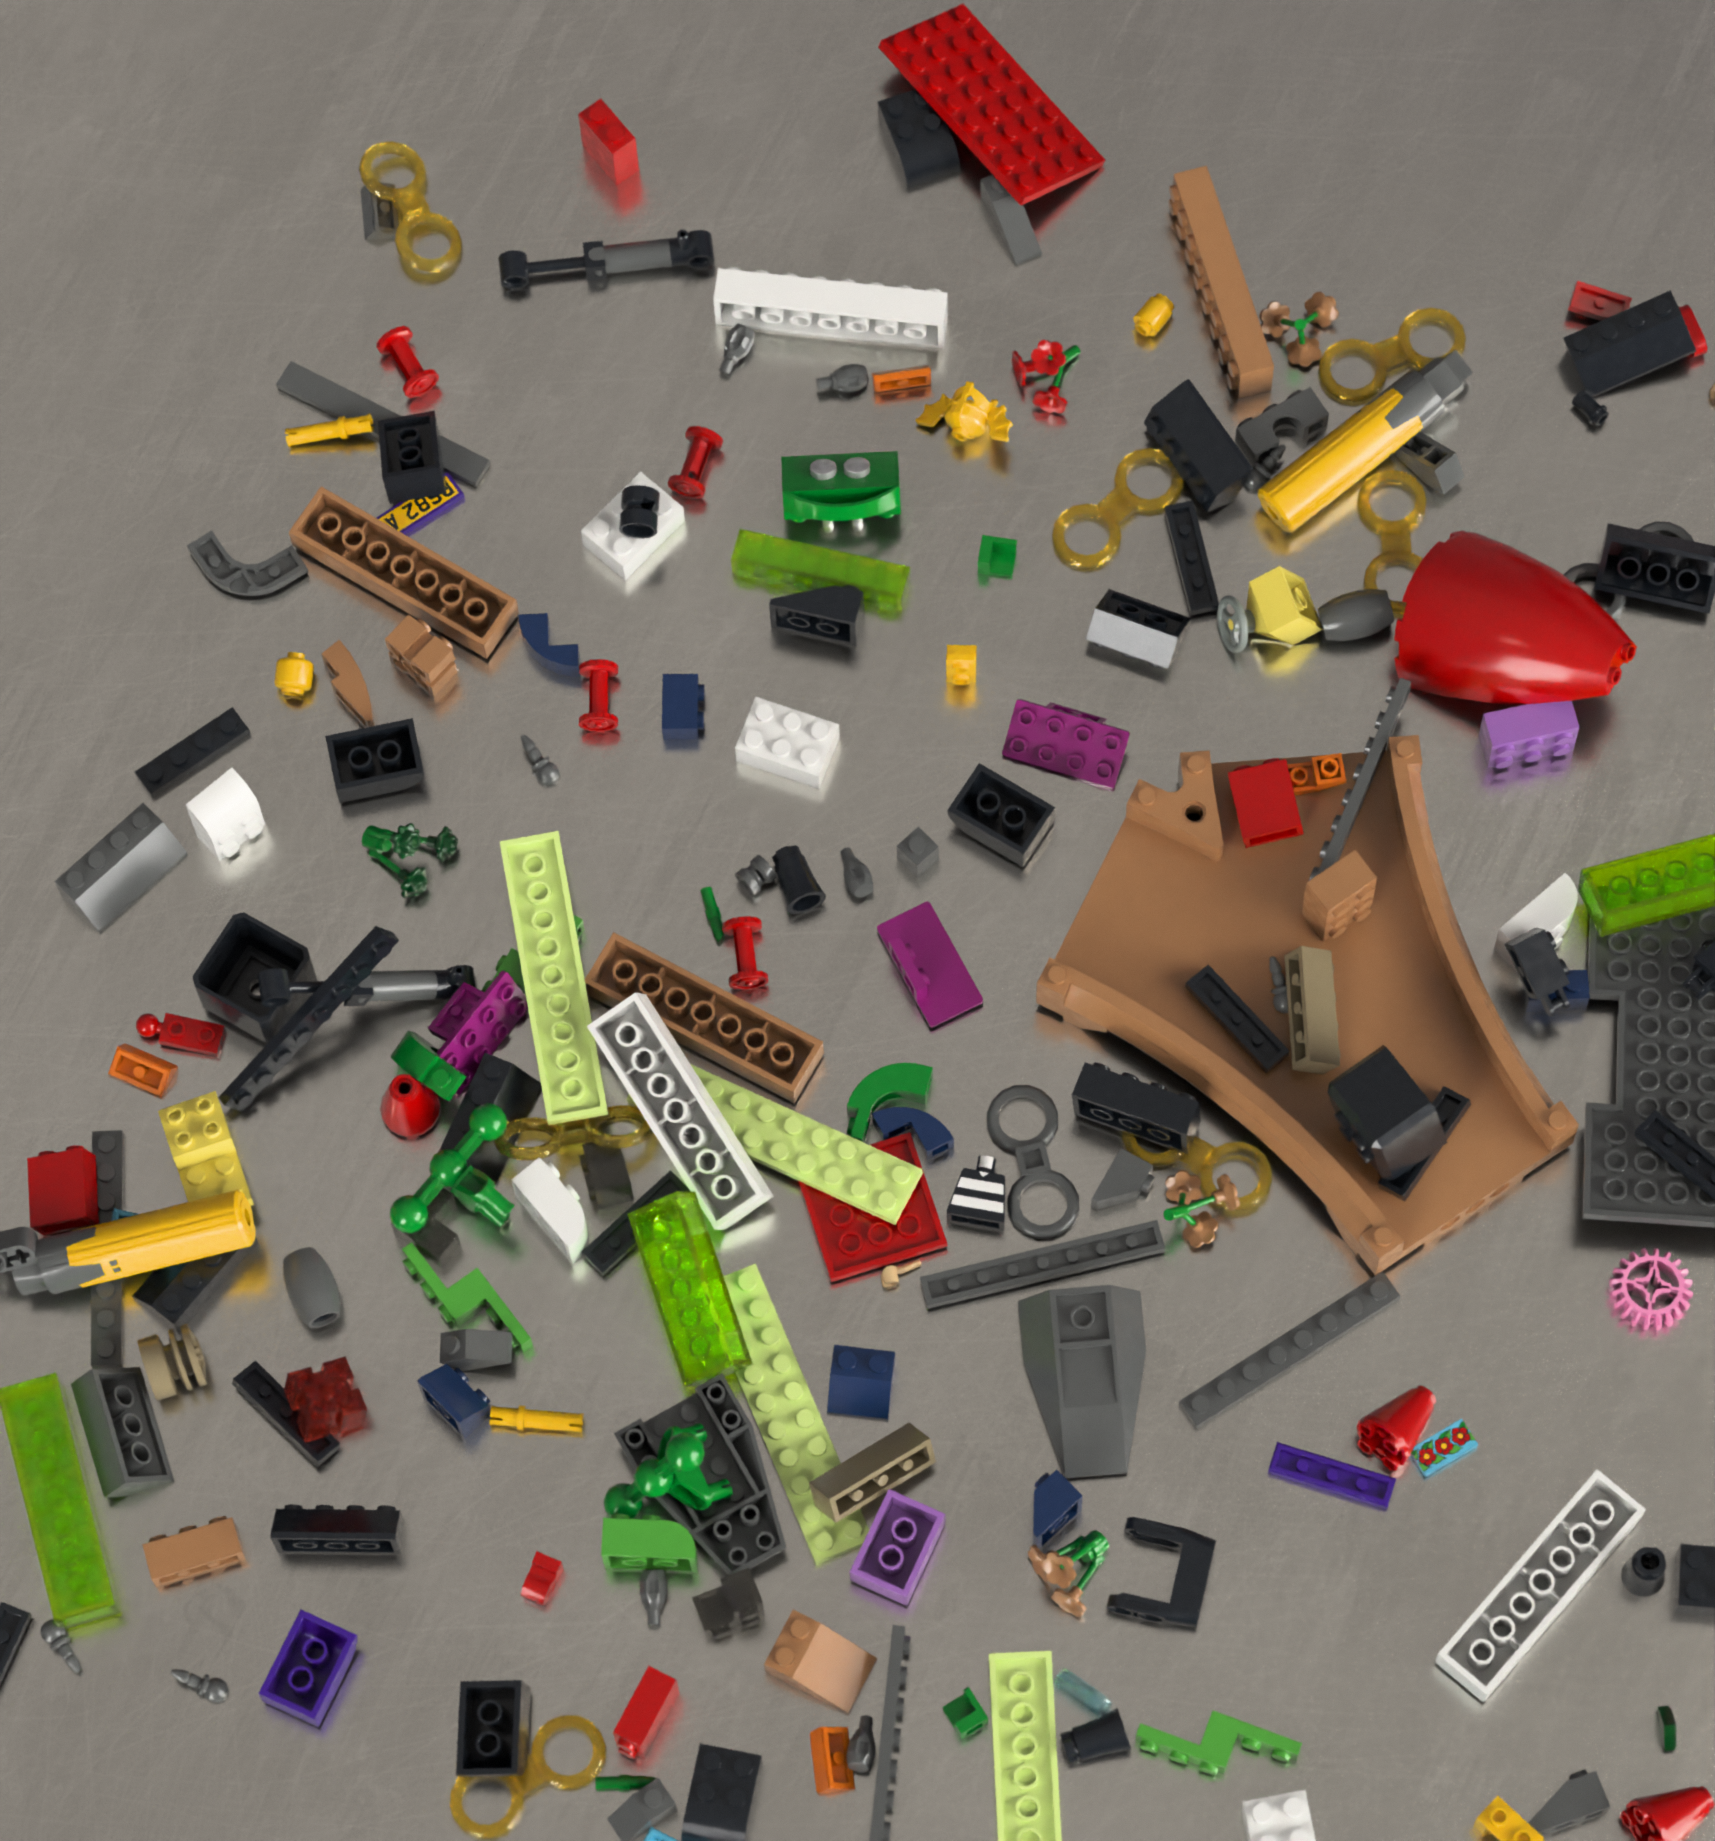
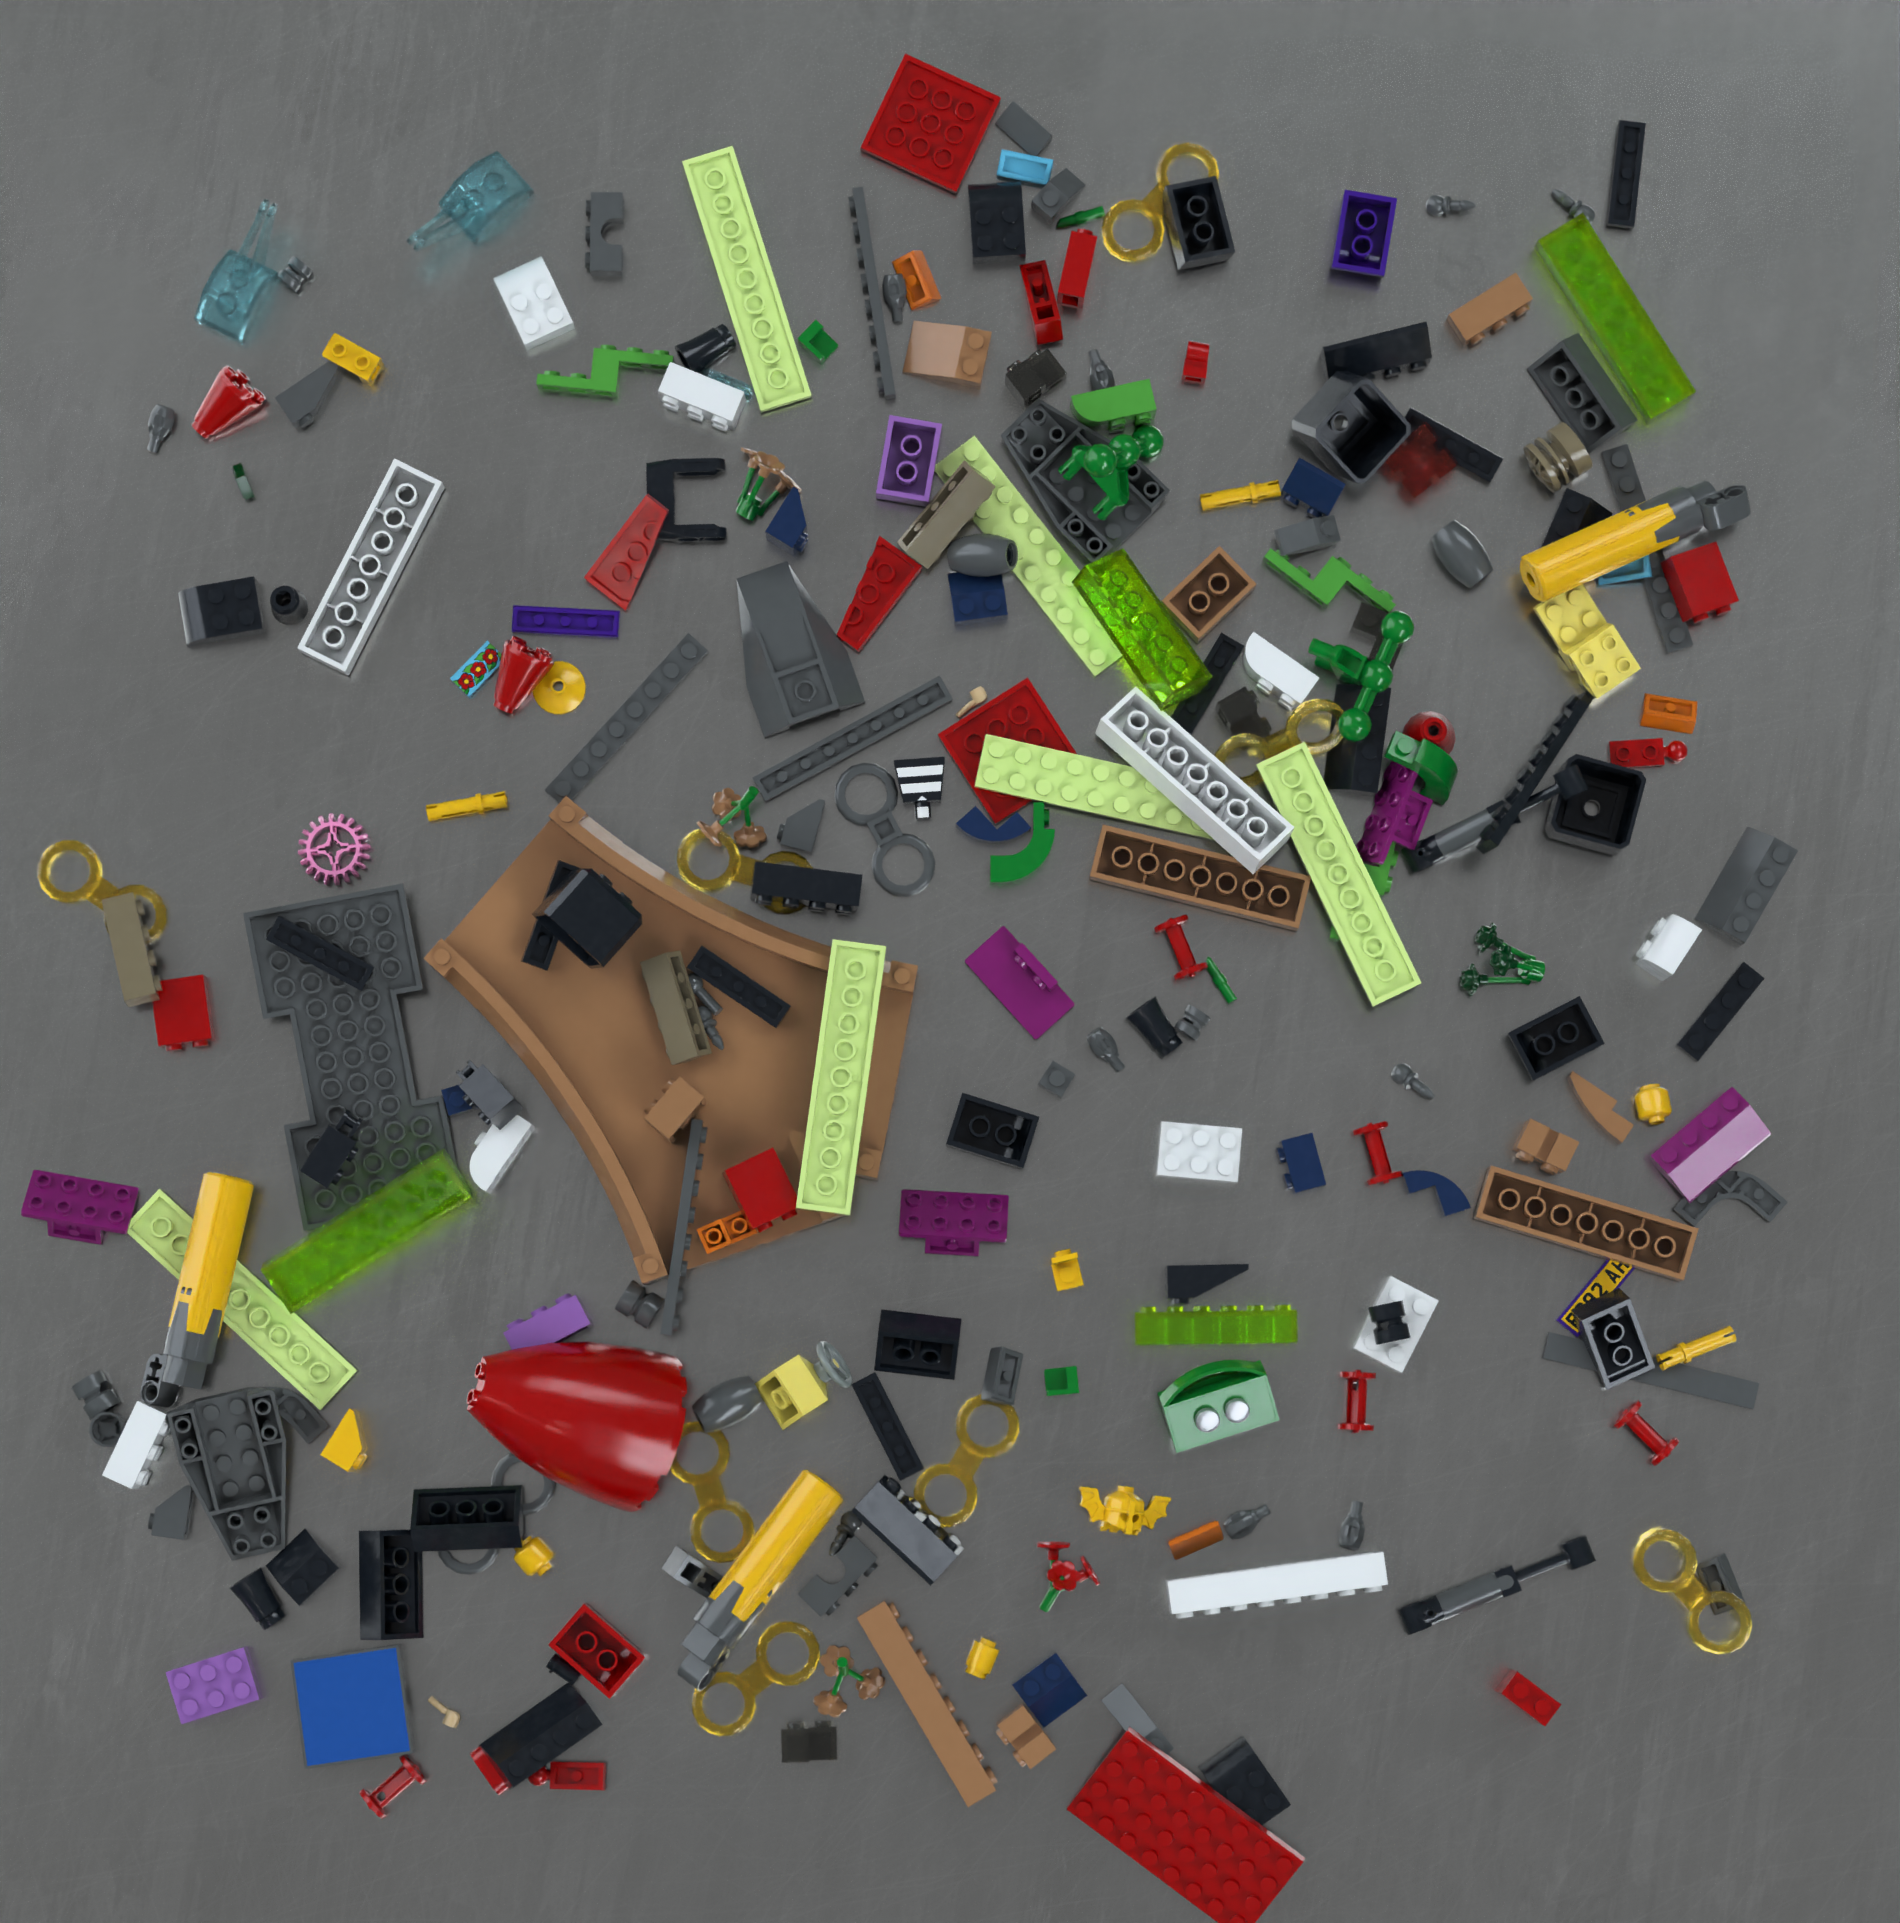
camera: 160 degrees right, 15 degrees up
none -> yellow pin [426,791,508,822]
none -> yellow head [514,1536,554,1576]
none -> yellow dish [533,661,586,714]
none -> red brick [548,1603,646,1699]
none -> red wing [584,494,669,611]
none -> dark grey wheel [615,1280,665,1329]
none -> white brick [658,362,746,432]
none -> dark grey bar [688,973,723,1016]
none -> clear smoke brick [781,1721,838,1763]
none -> yellowish green plate [796,939,887,1216]
none -> red wing [837,536,923,653]
none -> dark grey piece [947,534,1018,577]
none -> dark grey slope [981,1346,1023,1406]
none -> medium nougat brick [996,1703,1056,1769]
none -> dark blue slope [1012,1652,1087,1728]
none -> red slope [1019,260,1063,345]
none -> medium nougat brick [1160,546,1256,643]
none -> black plate [1292,371,1411,483]
none -> slope [1651,1087,1771,1203]

